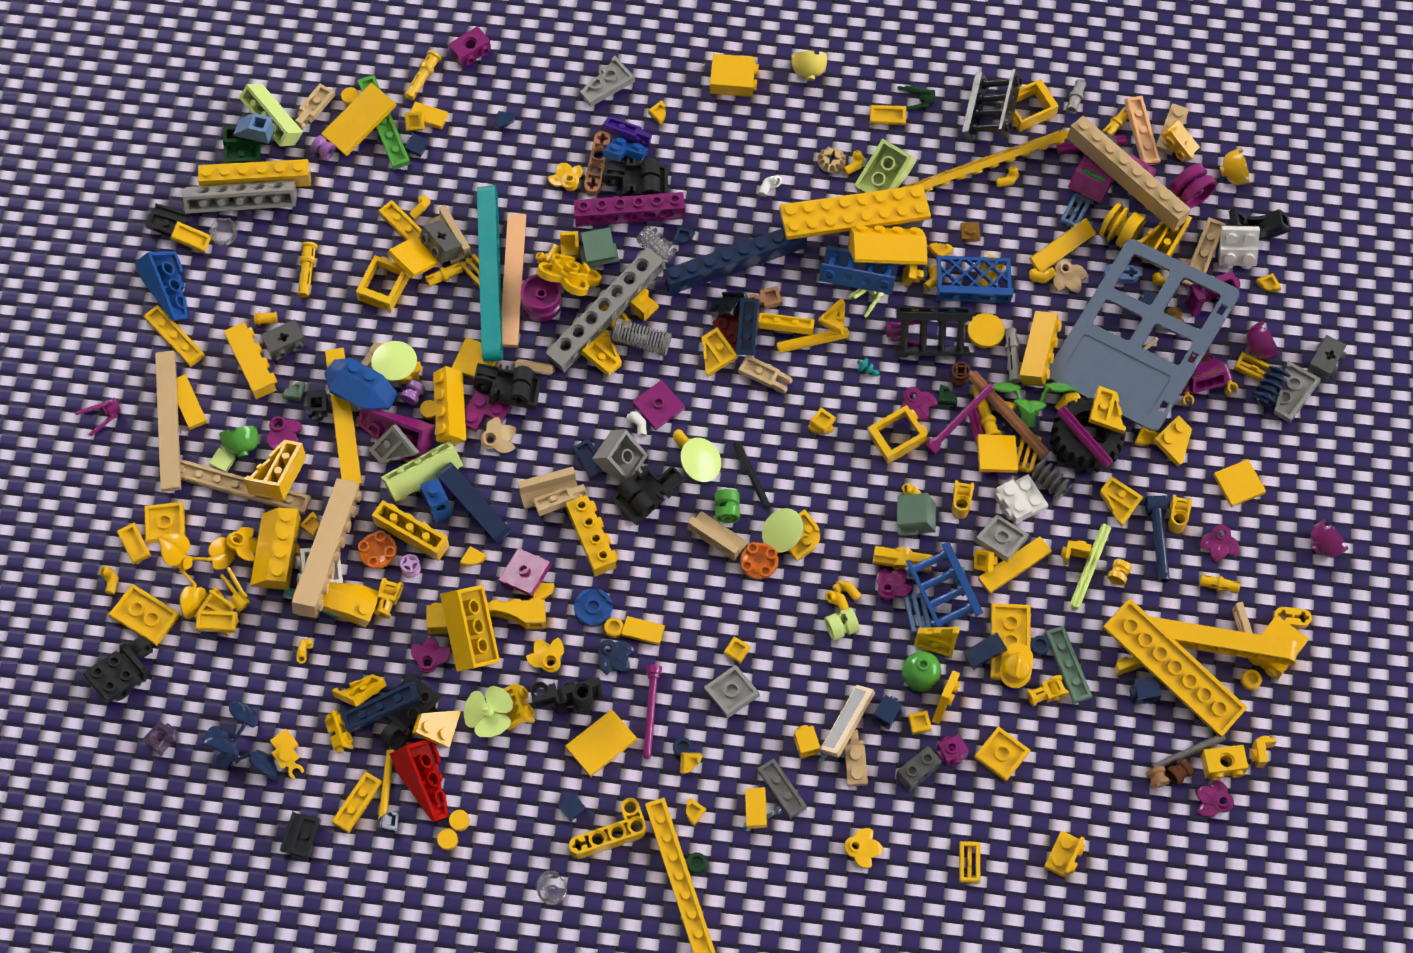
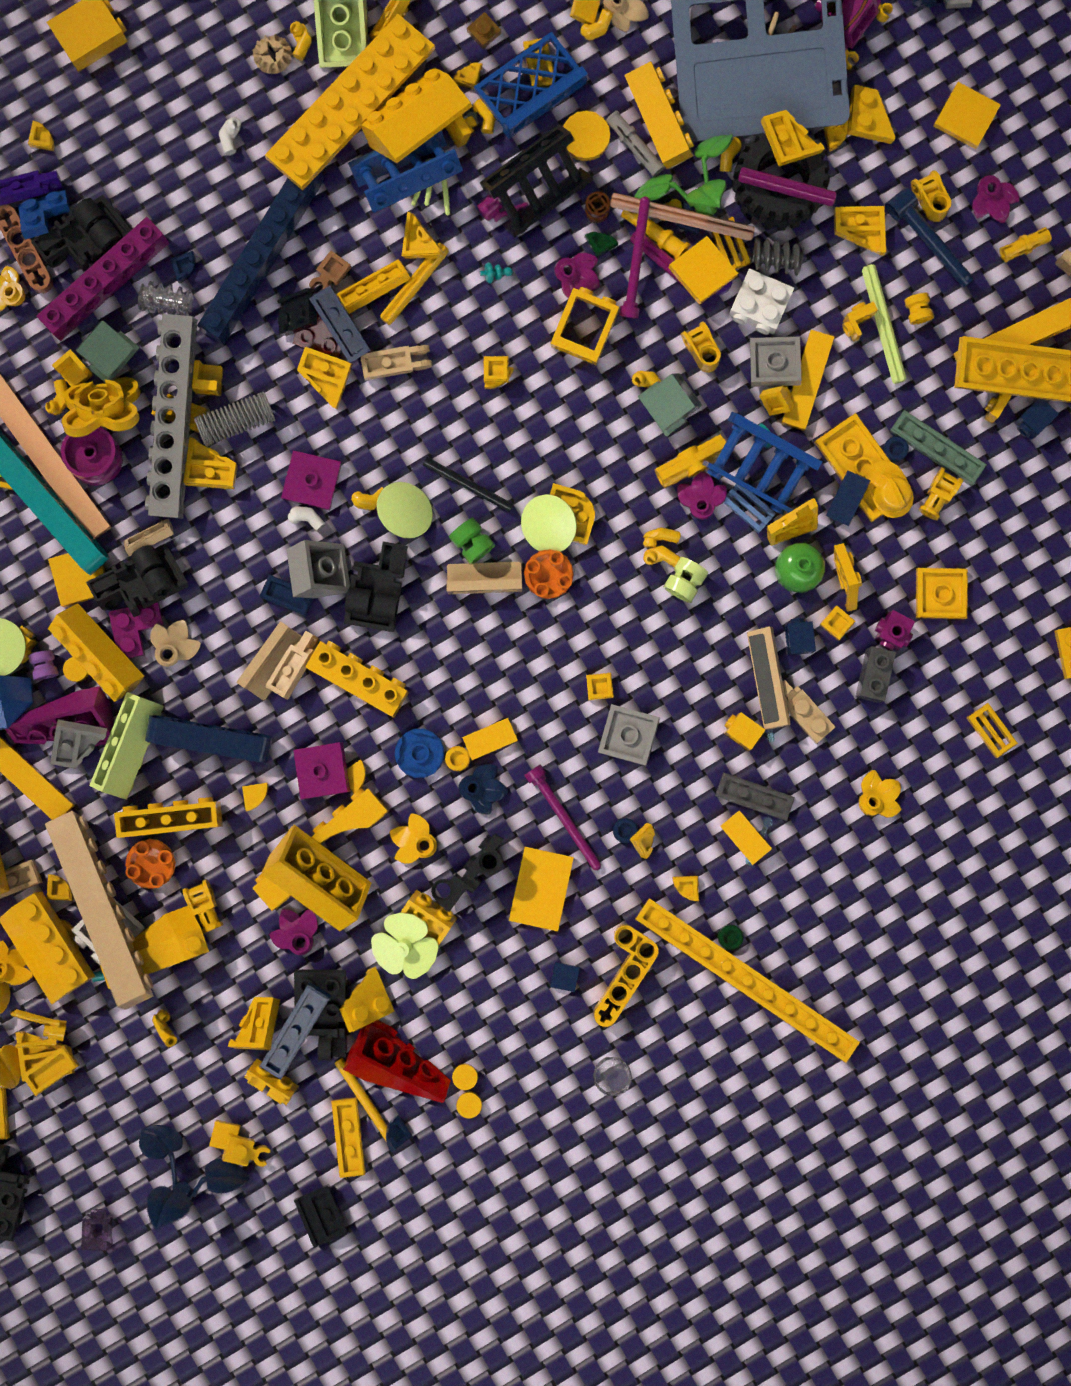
camera: 35 degrees left, 20 degrees up
lavender wheel [400,554,421,578] -> none
blue torso [420,478,453,523] -> none

